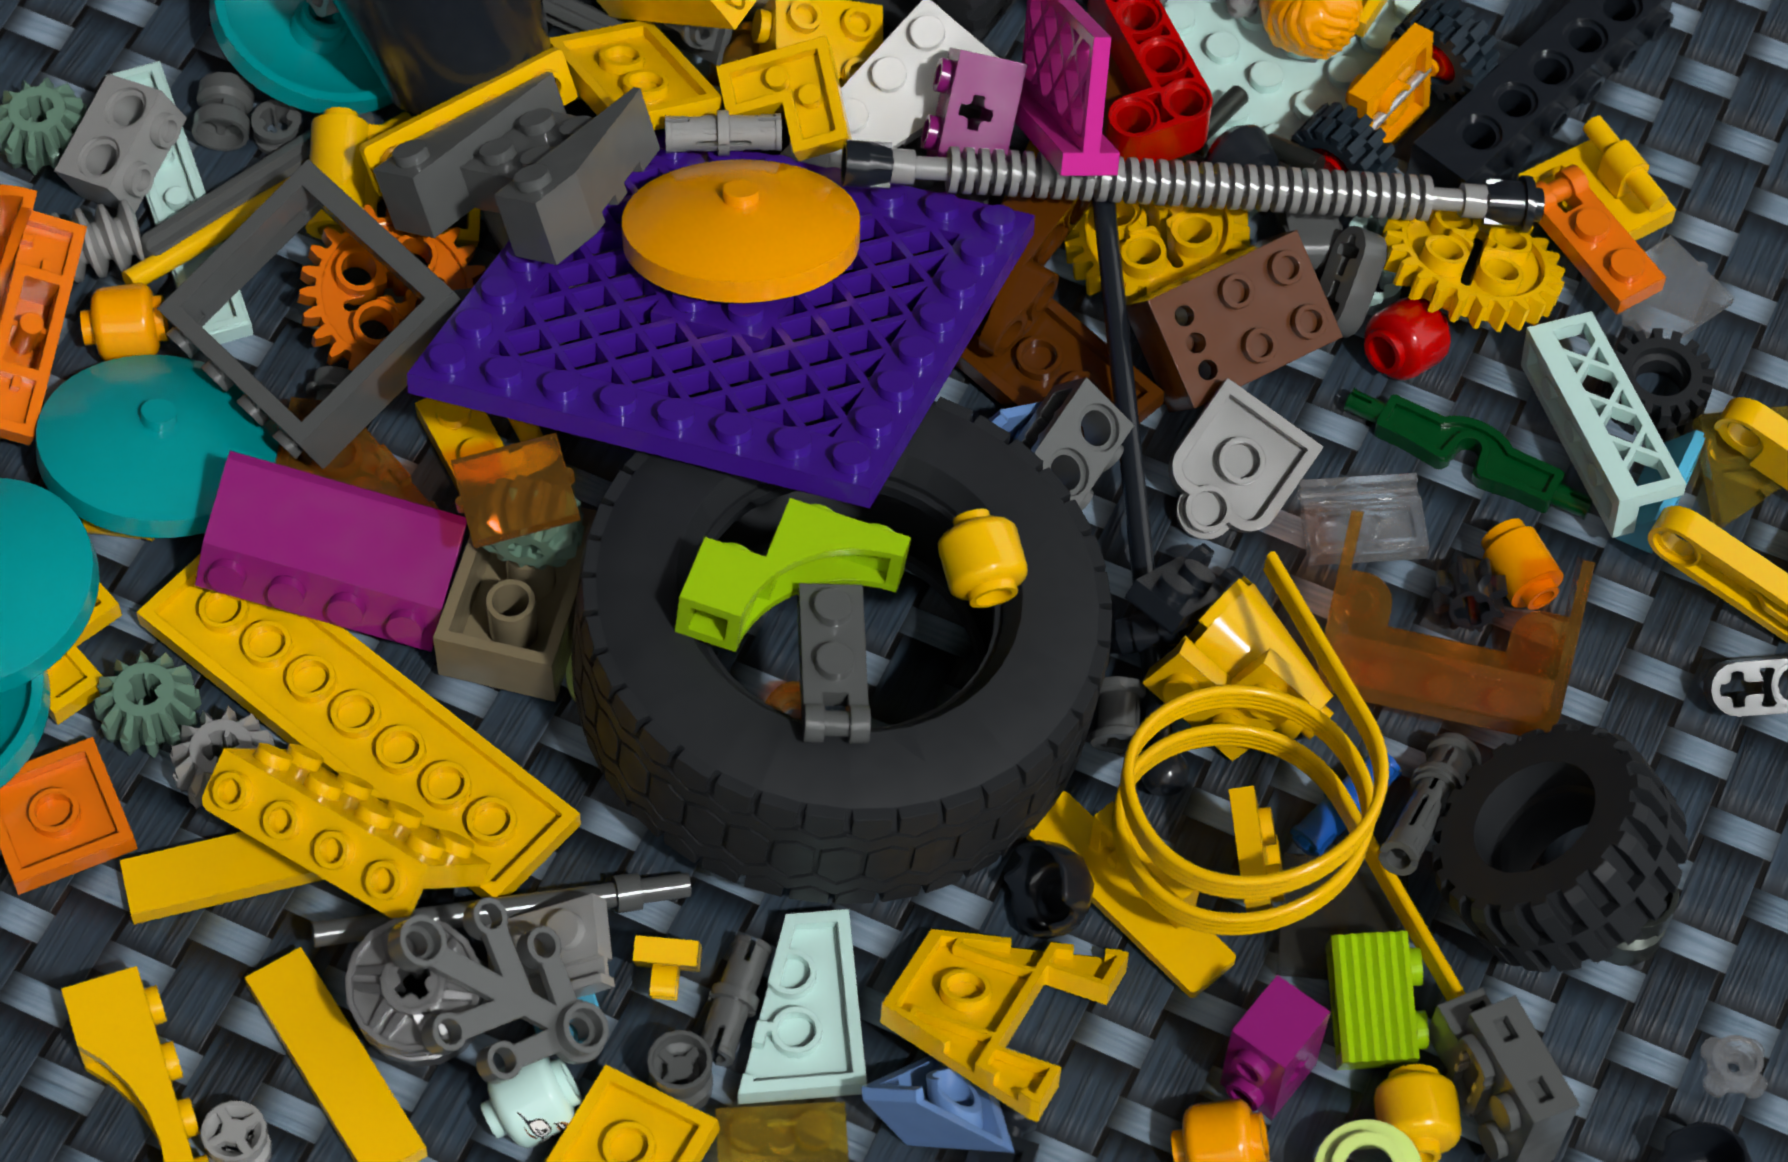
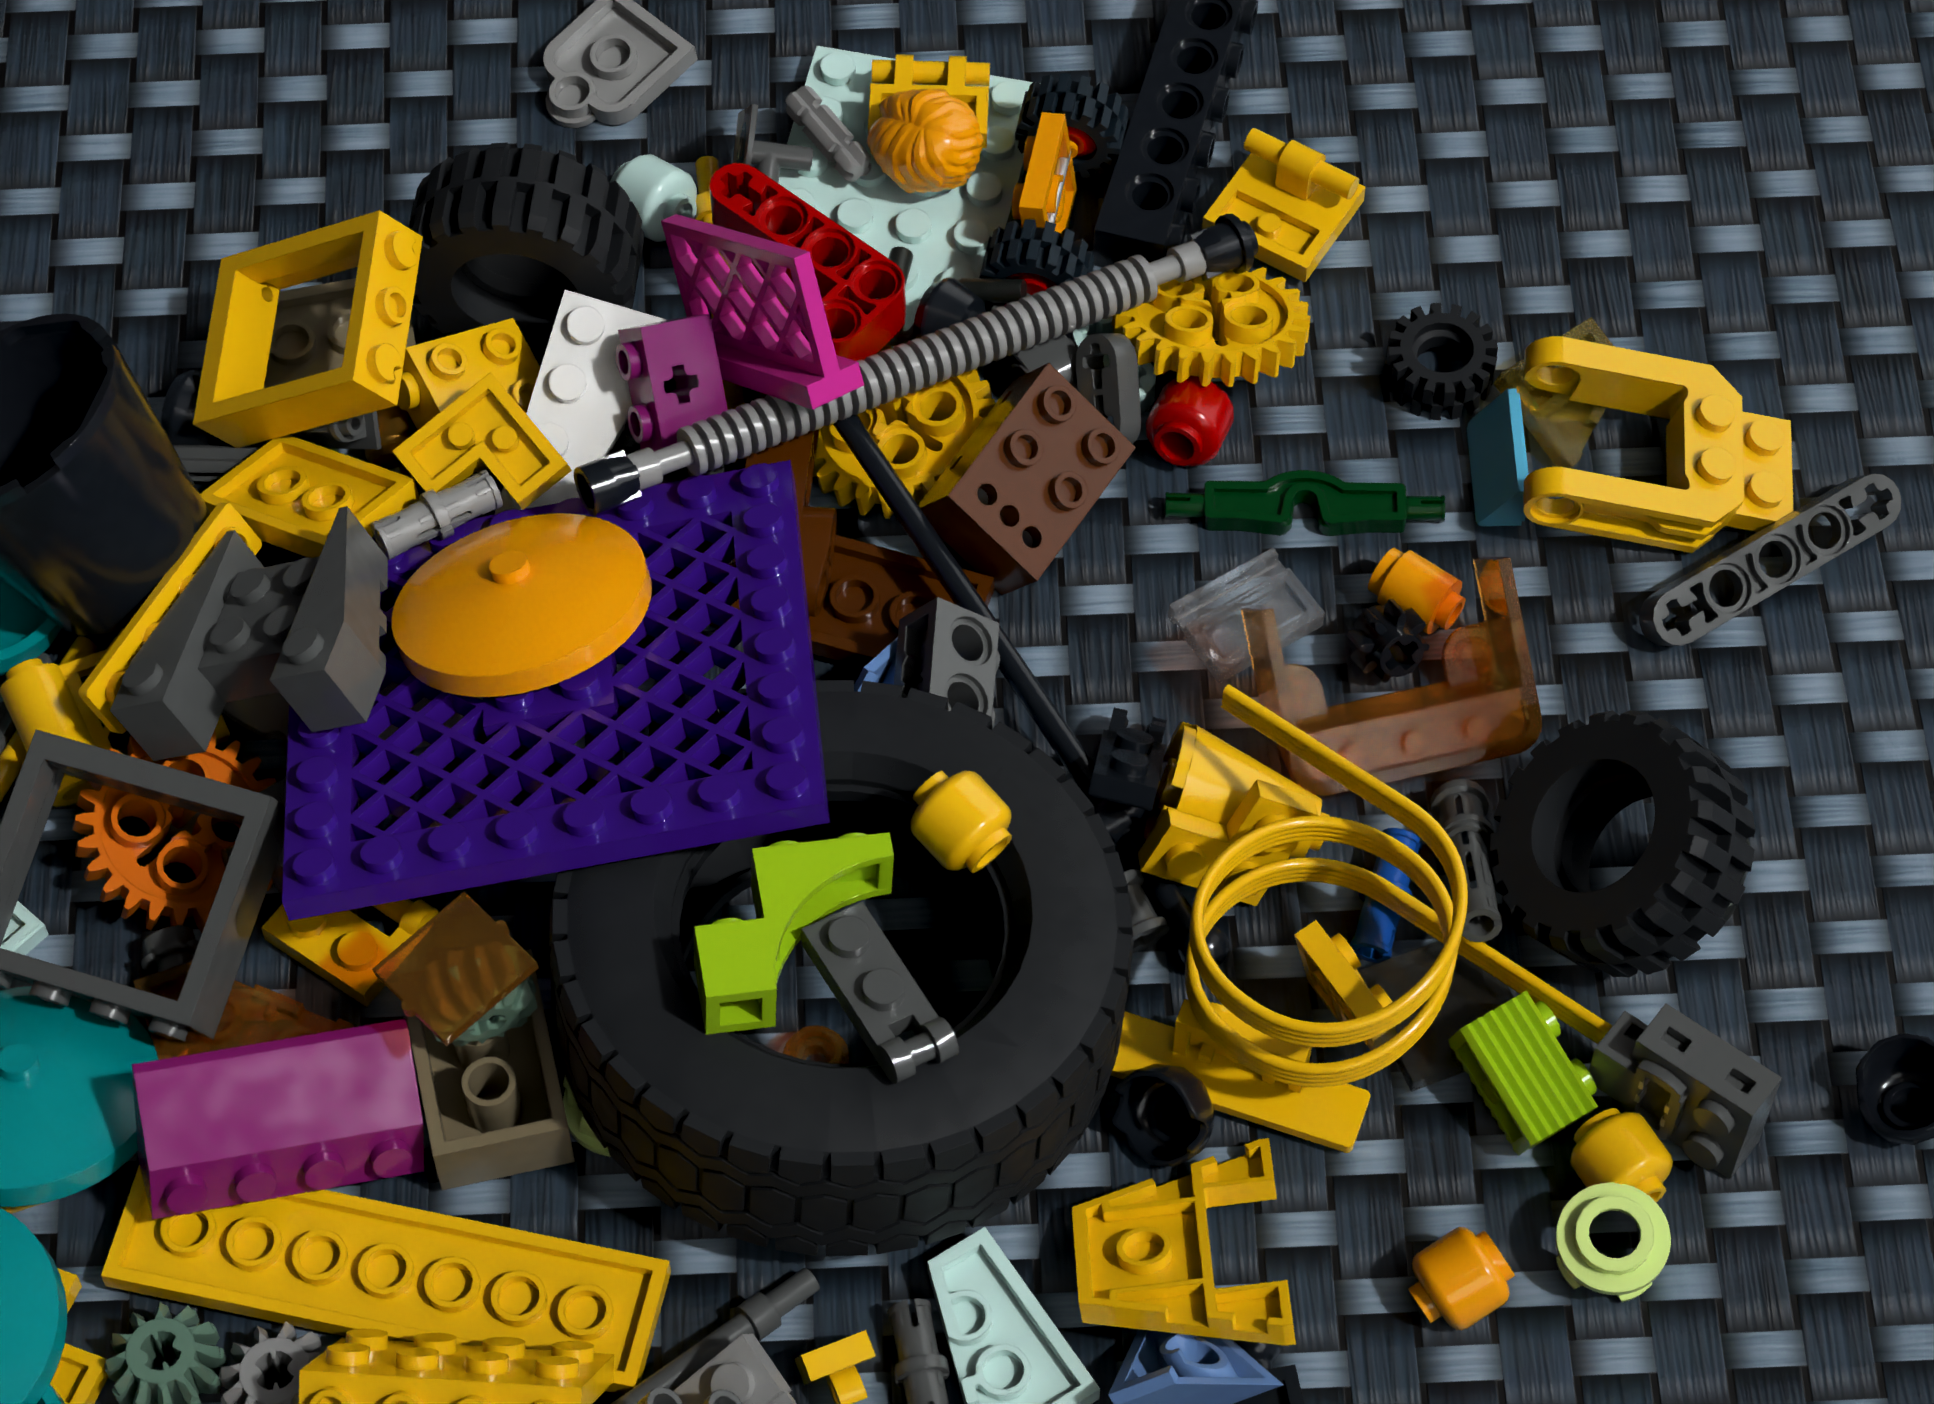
camera: 25 degrees left, 0 degrees up
light grey plate [1168,378,1324,540] -> none
magenta brick [1220,975,1330,1120] -> none
light aqua fence [1521,311,1686,538] -> none
orange plate [1535,164,1666,315] -> none
clear piece [1595,235,1735,339] -> none
clear plate [1700,1035,1767,1099] -> none

